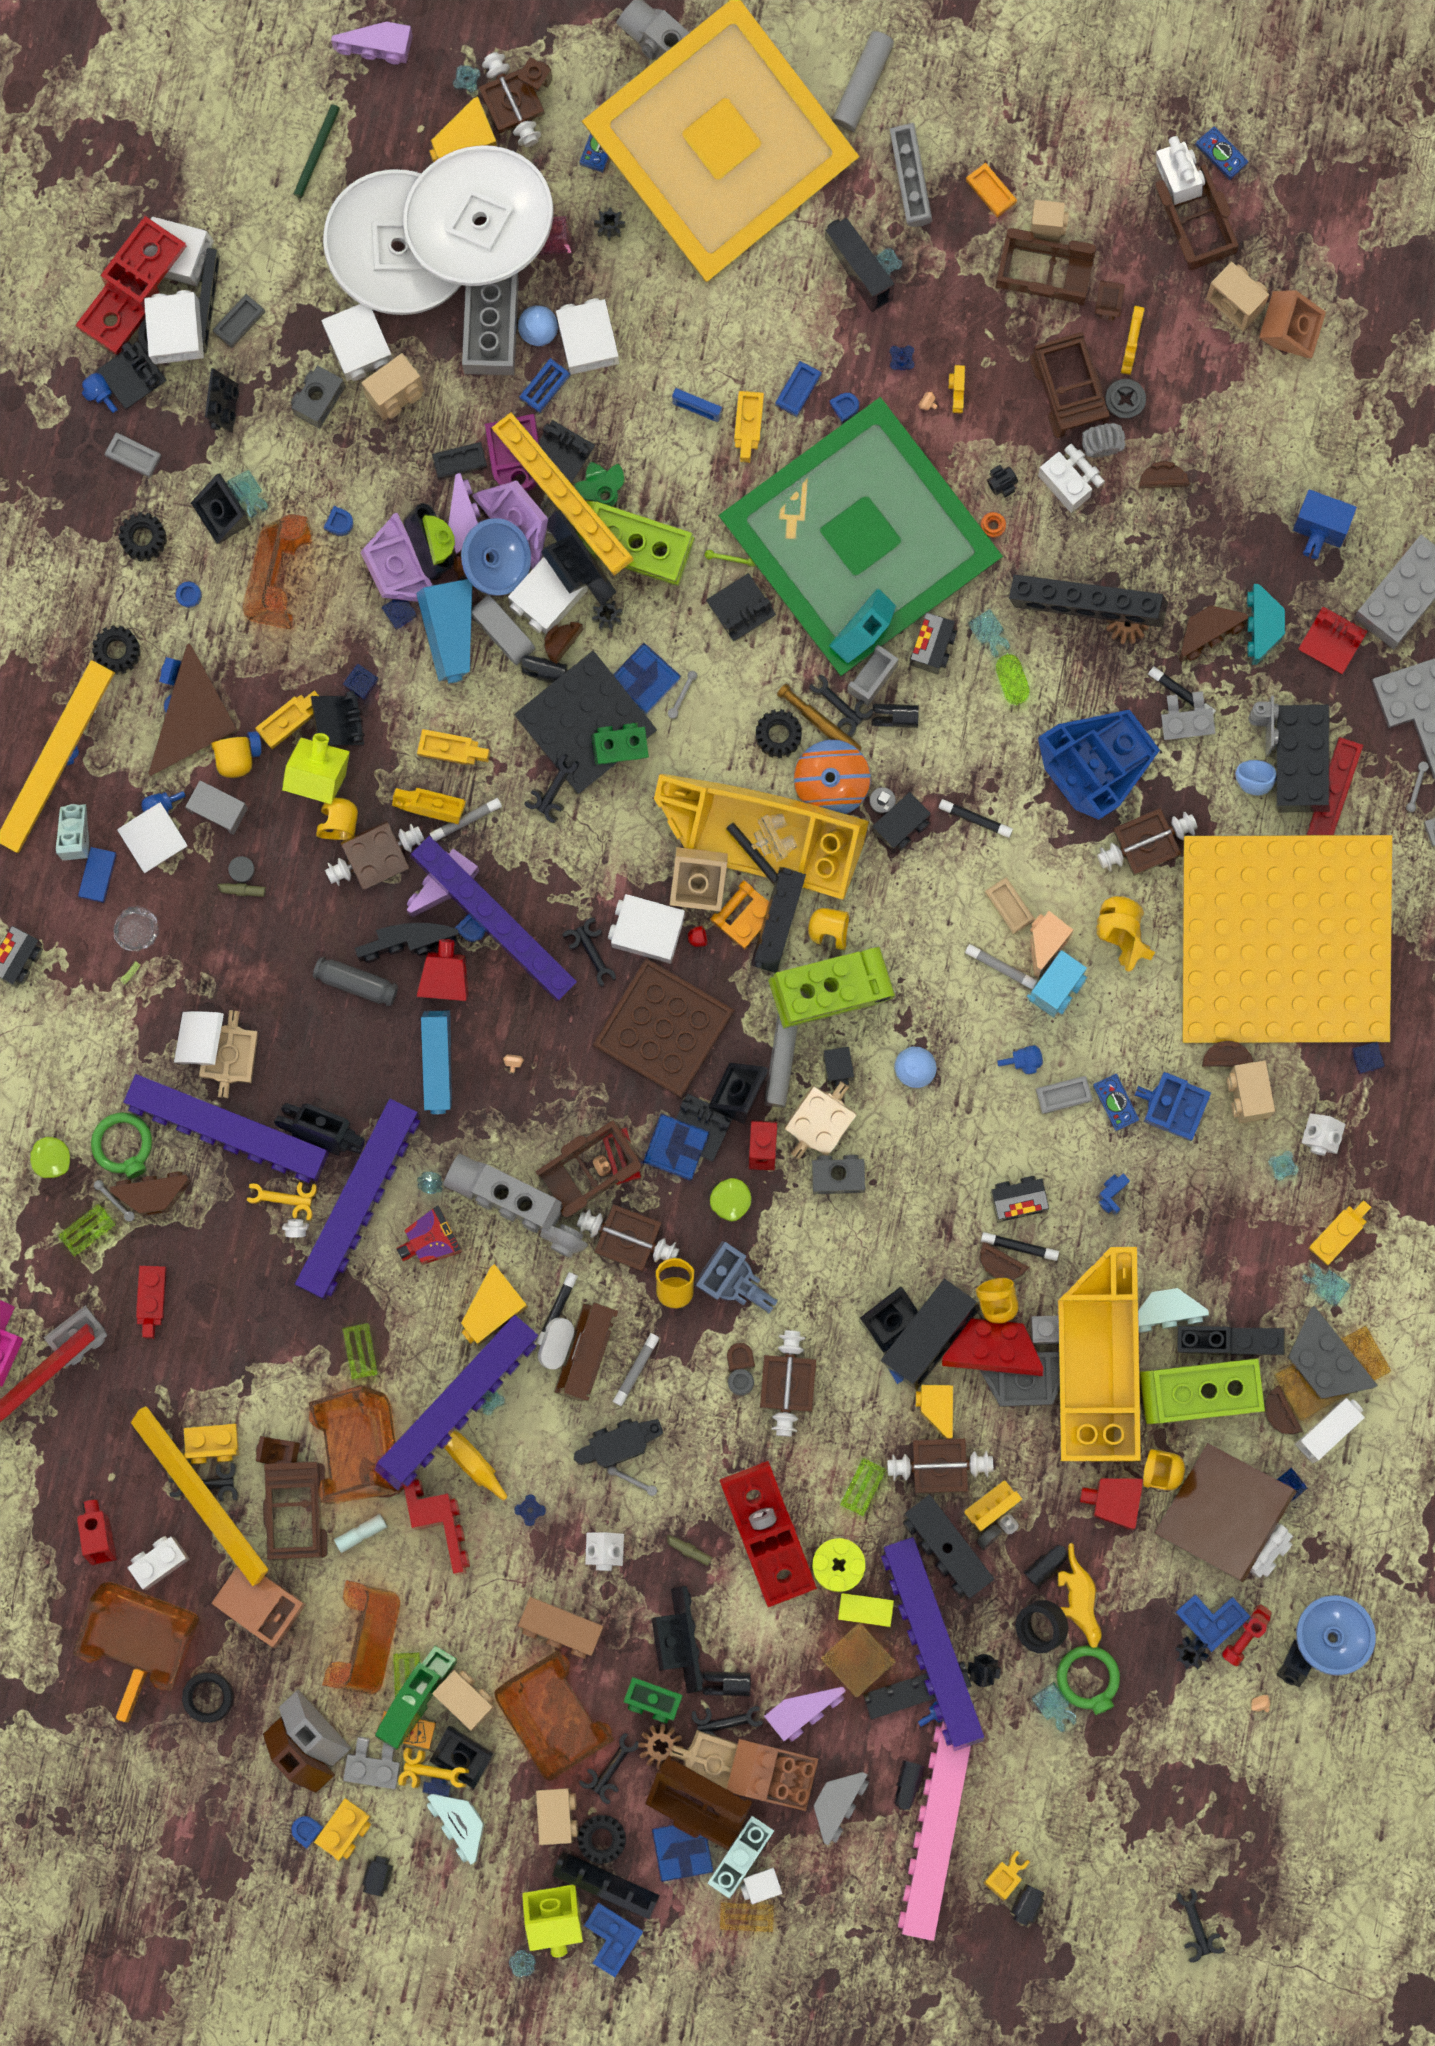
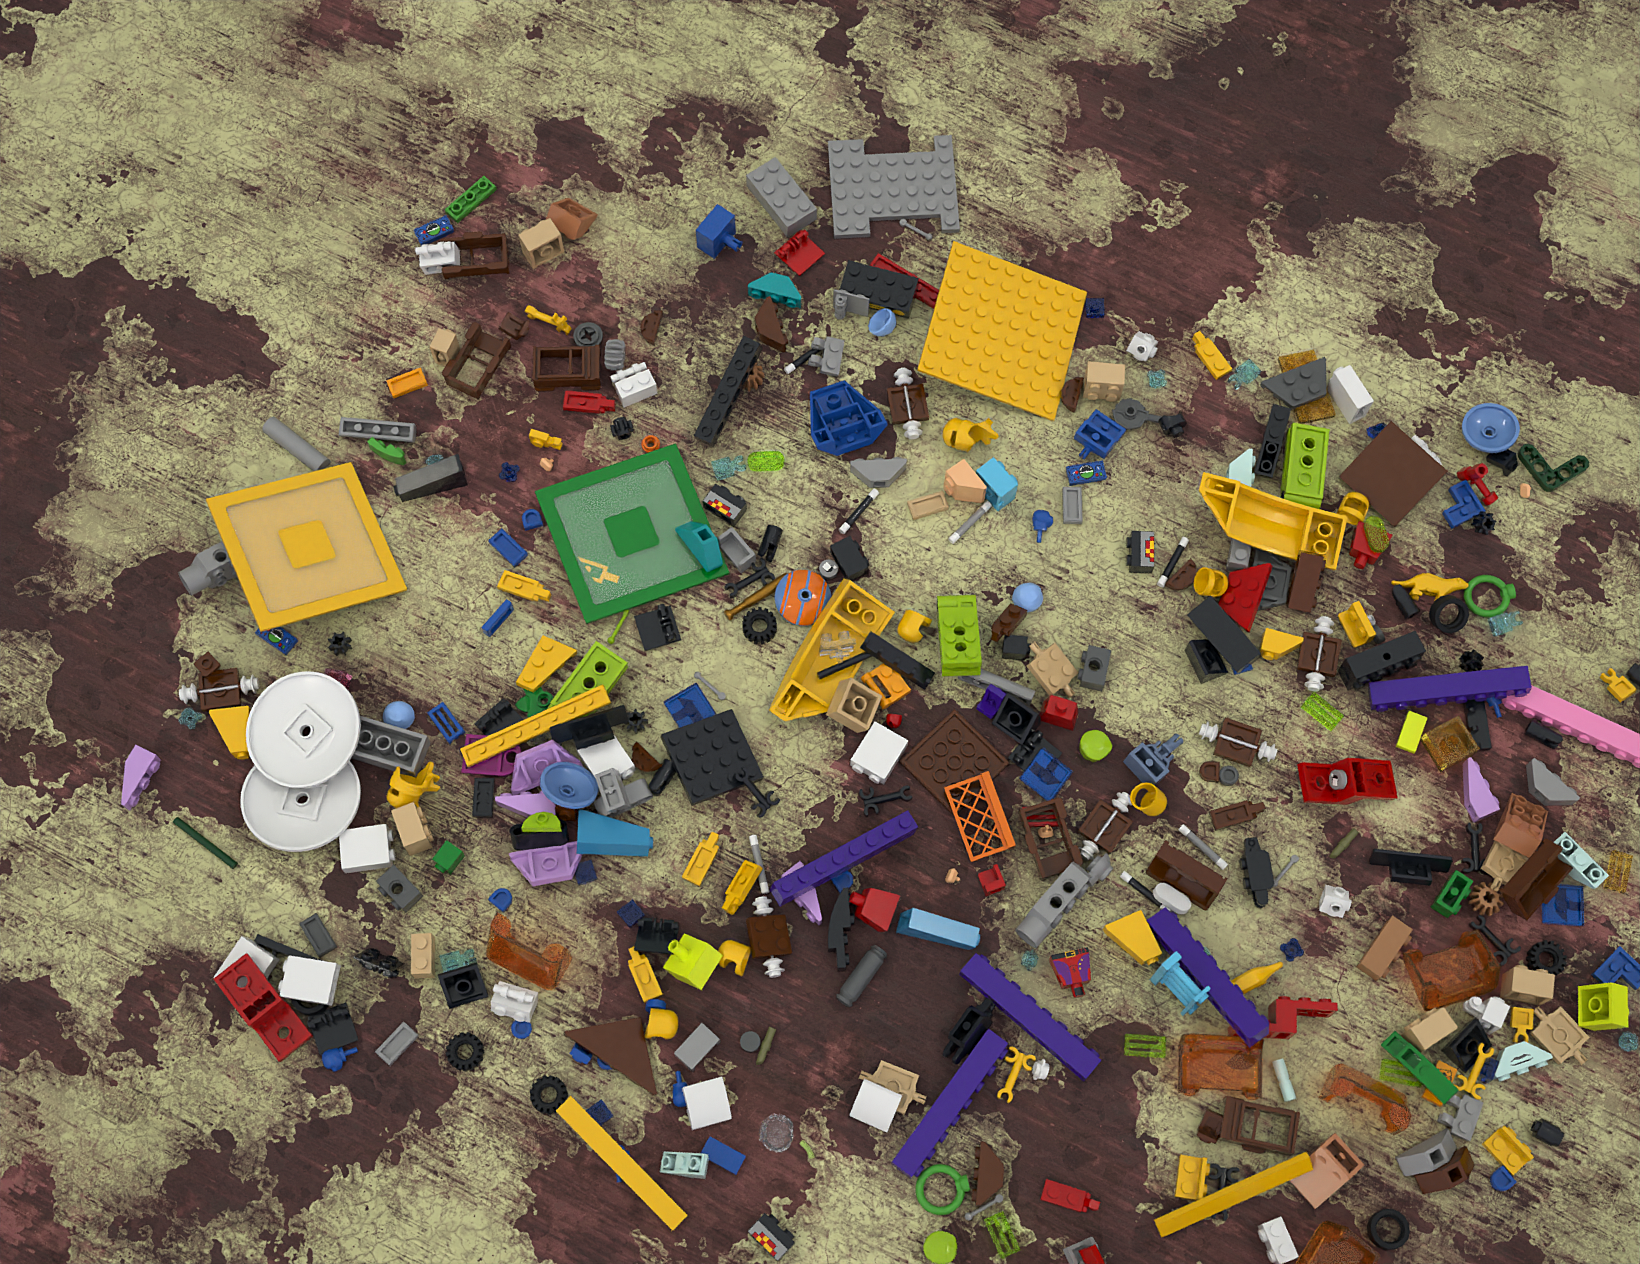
camera: 80 degrees left, 10 degrees down
black hinge [552,1851,660,1919] -> none
white brick [556,298,619,375] -> none
green brick [592,723,649,765] -> none
black hinge [703,1671,751,1697] -> none
white brick [740,1867,782,1904] -> none
neon yellow brick [812,1538,865,1592] -> none
blue bracket [1098,1173,1130,1215] -> none
reddish brown plate [1264,1385,1303,1435] -> none
none -> bright green slope [367,437,406,465]
none -> yellow piece [386,762,440,809]
none -> tan brick [411,933,435,979]
none -> green brick [432,840,465,875]
none -> bright green tile [444,176,497,224]
none -> white brick [491,981,538,1023]
none -> yellow wing [516,635,577,693]
none -> red hinge [563,391,616,414]
none -> clear blue plate [586,1099,614,1126]
none -> light grey hinge [595,768,631,813]
none -> light grey slope [850,457,907,488]
none -> orange fence [944,771,1016,862]
none -> dark purple bracket [976,684,1006,719]
none -> red panel [978,864,1006,896]
none -> reddish brown hinge [990,603,1027,642]
none -> dark grey piece [1112,398,1162,430]
none -> medium azure fence [1150,951,1211,1016]
none -> black piece [1158,411,1187,438]
none -> reddish brown hinge [1209,800,1266,831]
none -> reddish brown brick [1286,550,1326,613]
none -> clear neon green tile [1363,516,1389,553]
none -> white brick [1462,997,1510,1035]
none -> yellow plate [1510,1007,1534,1043]
none -> dark green beam [1517,444,1589,492]
none -> tan plate [1530,1006,1590,1065]

